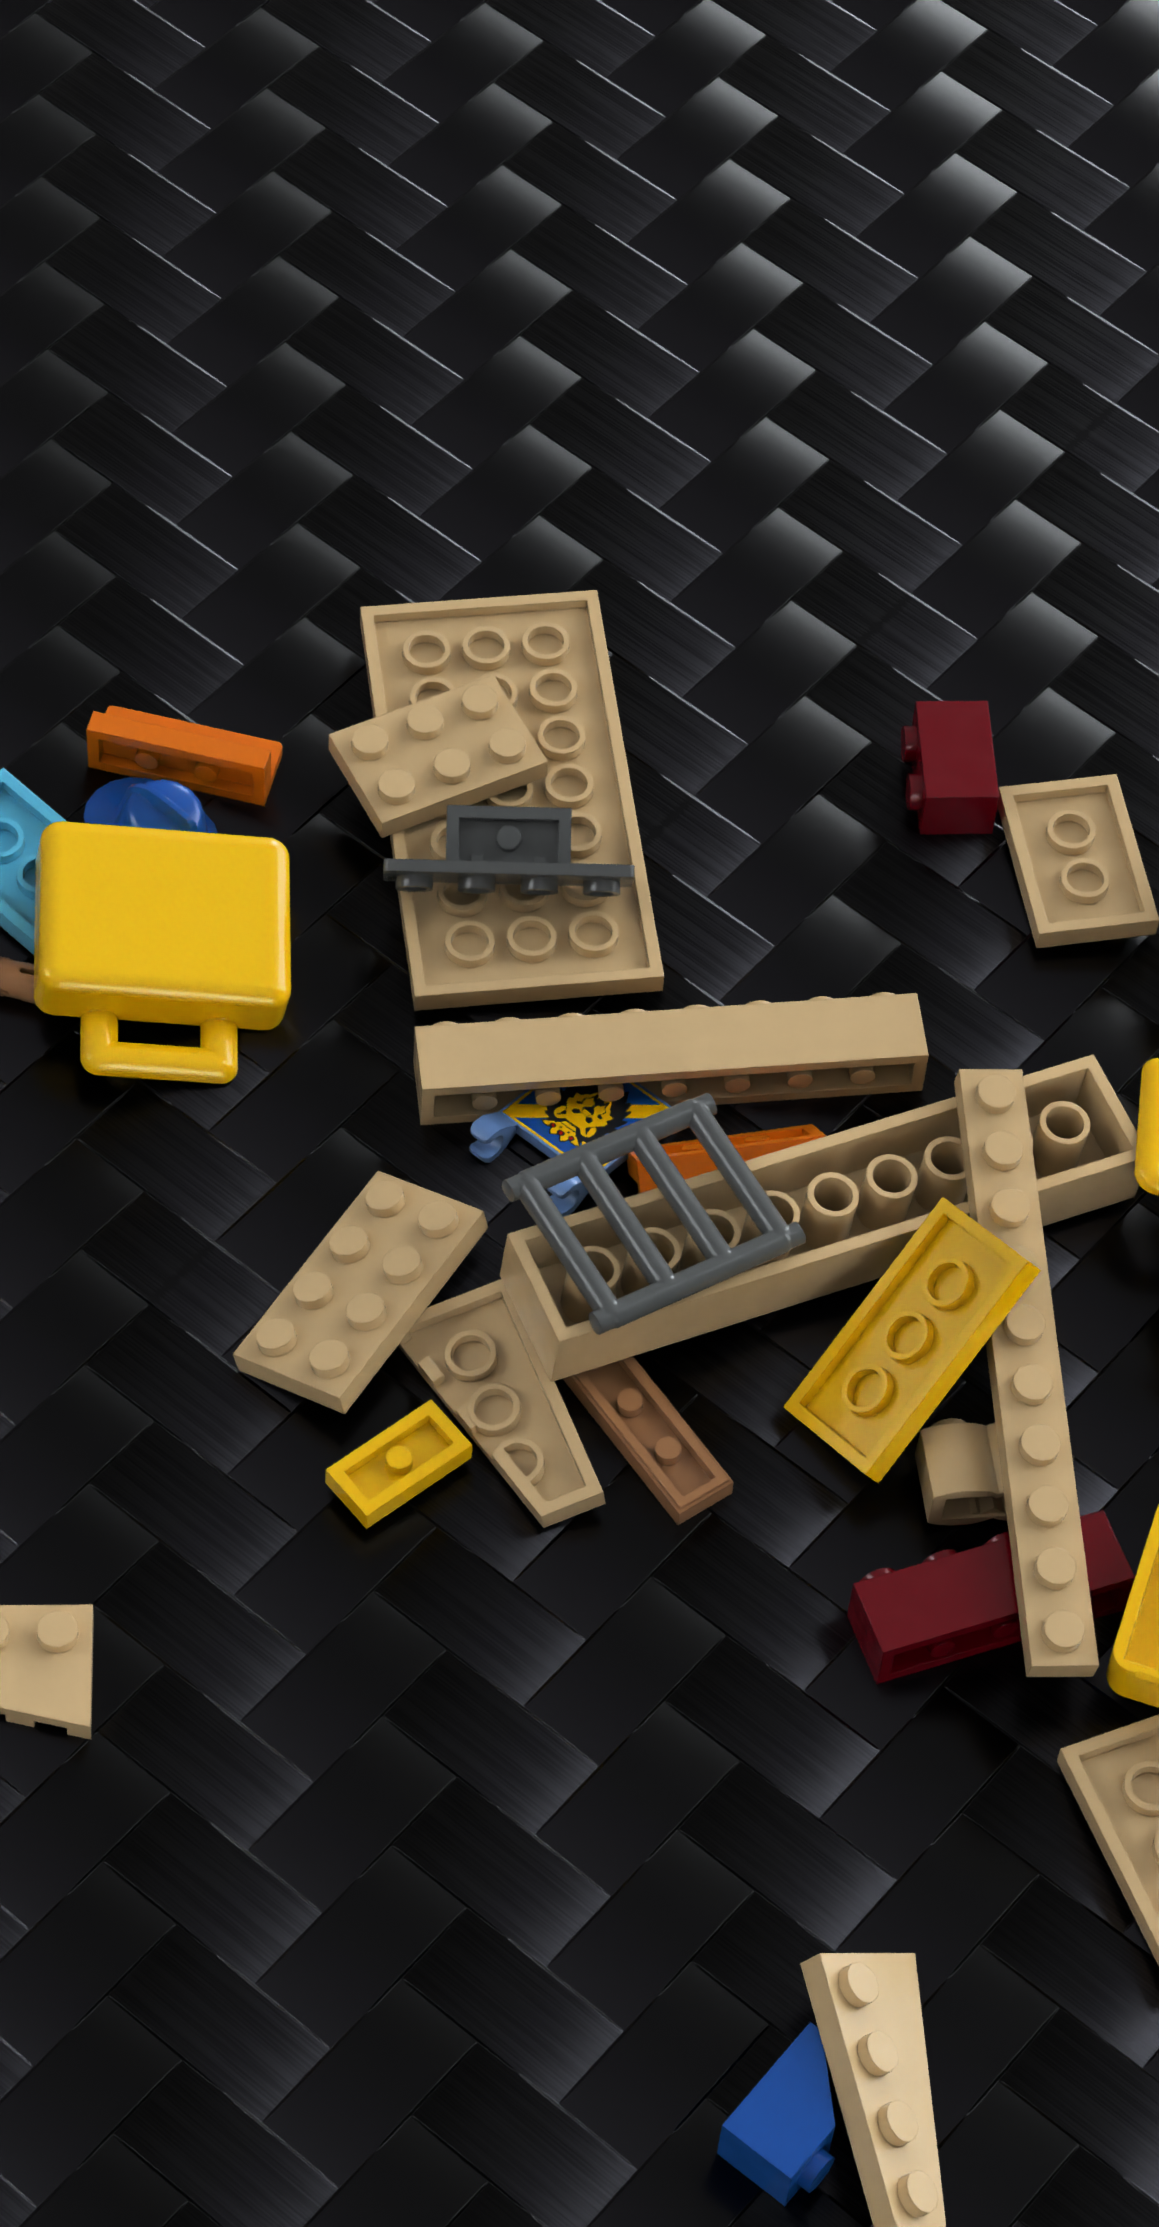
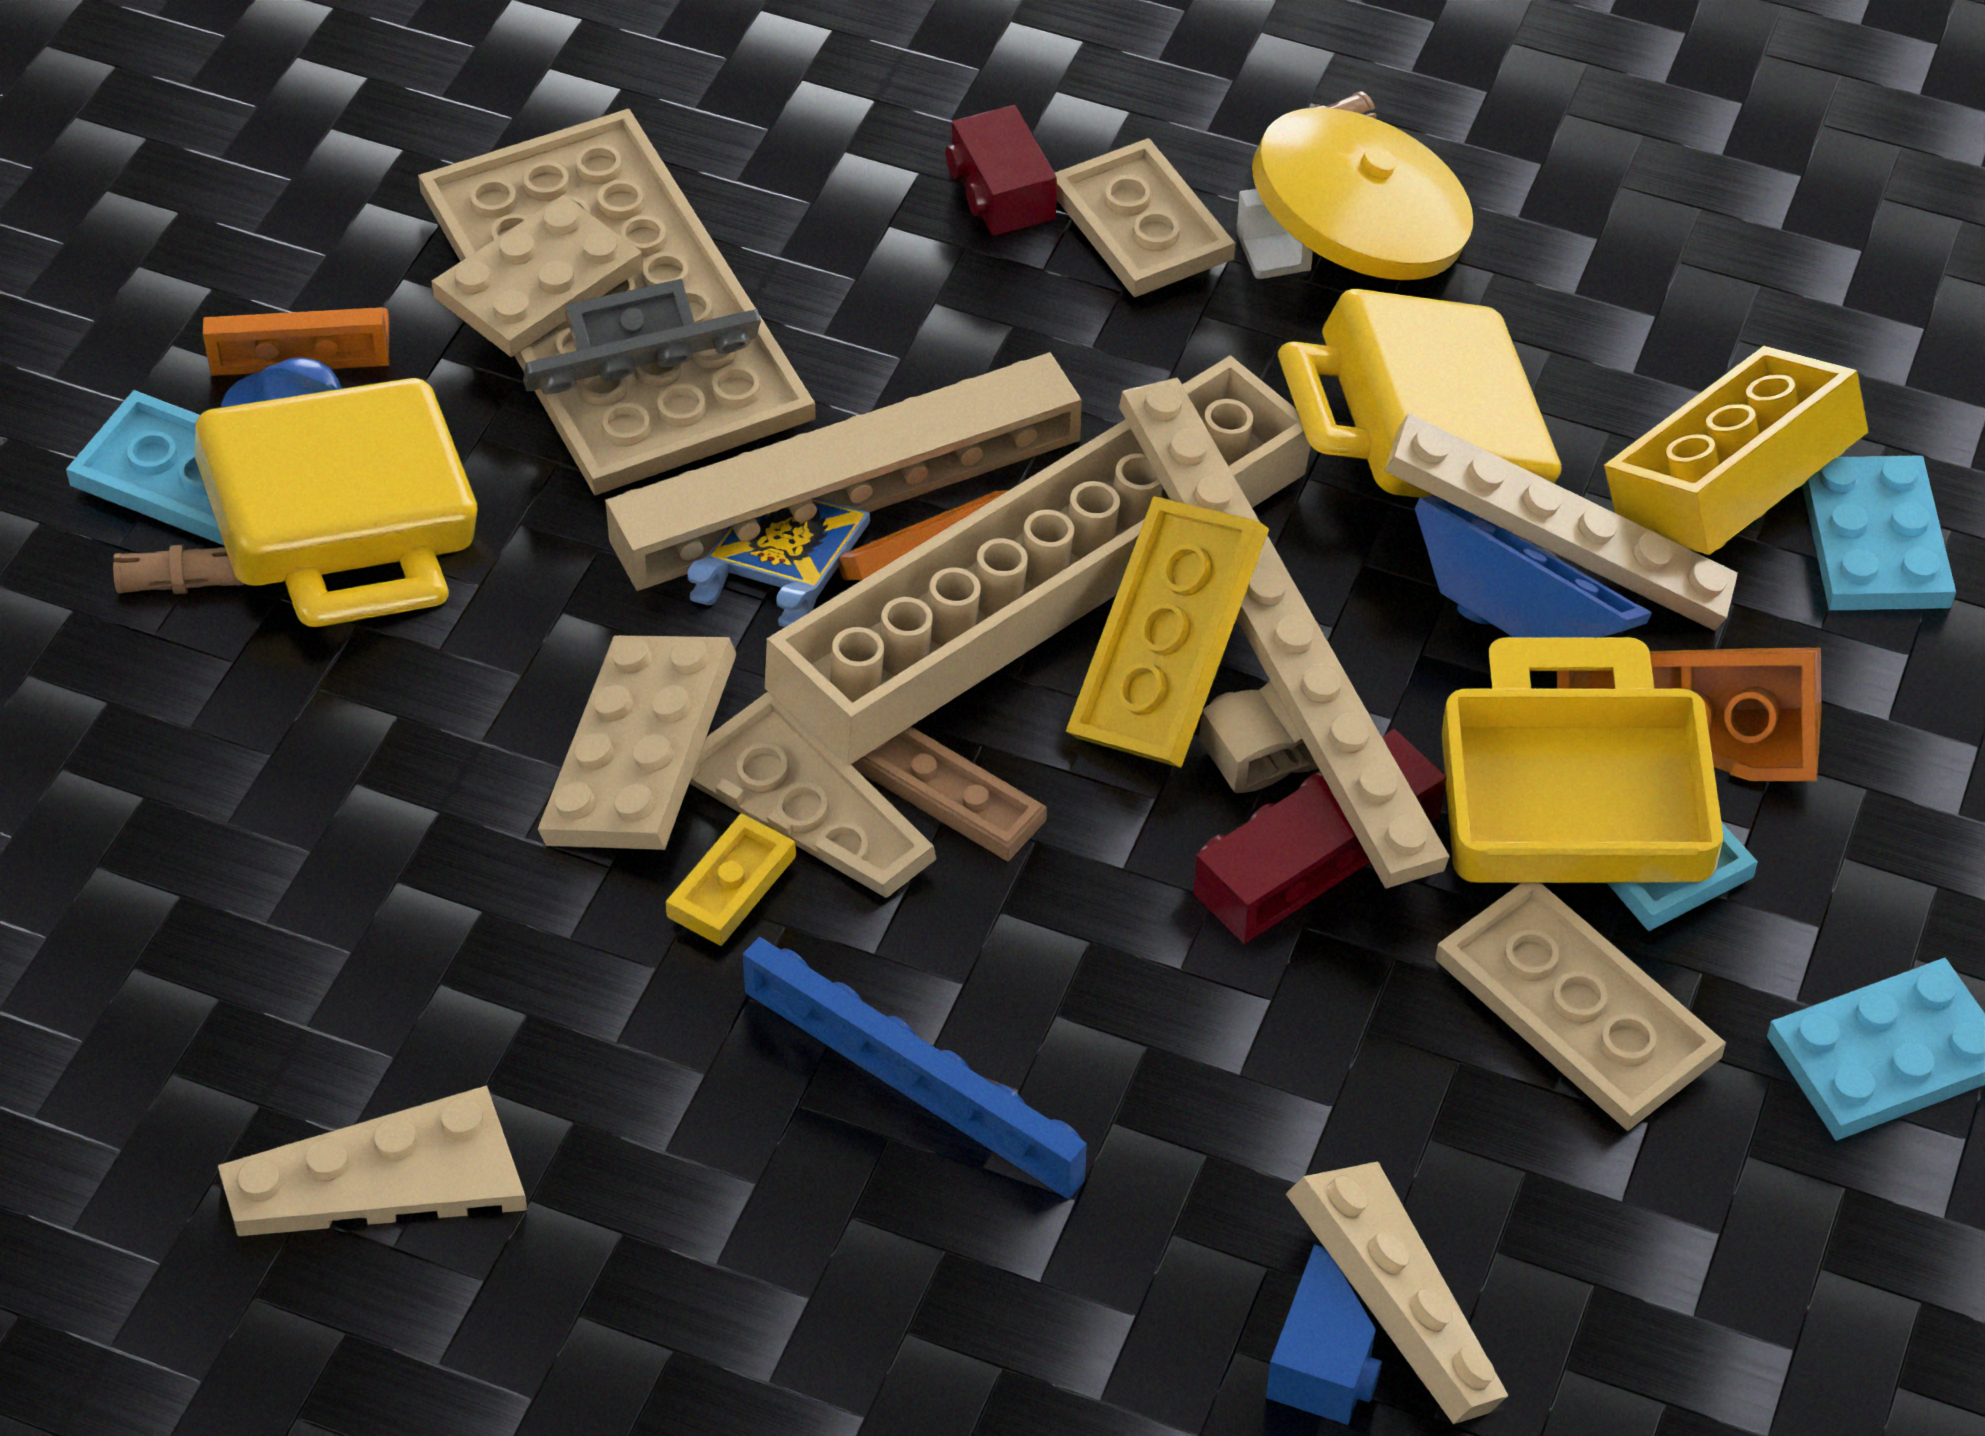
camera: 15 degrees left, 5 degrees down
dark grey bar [501,1093,806,1335] -> none
none -> blue plate [743,936,1087,1200]

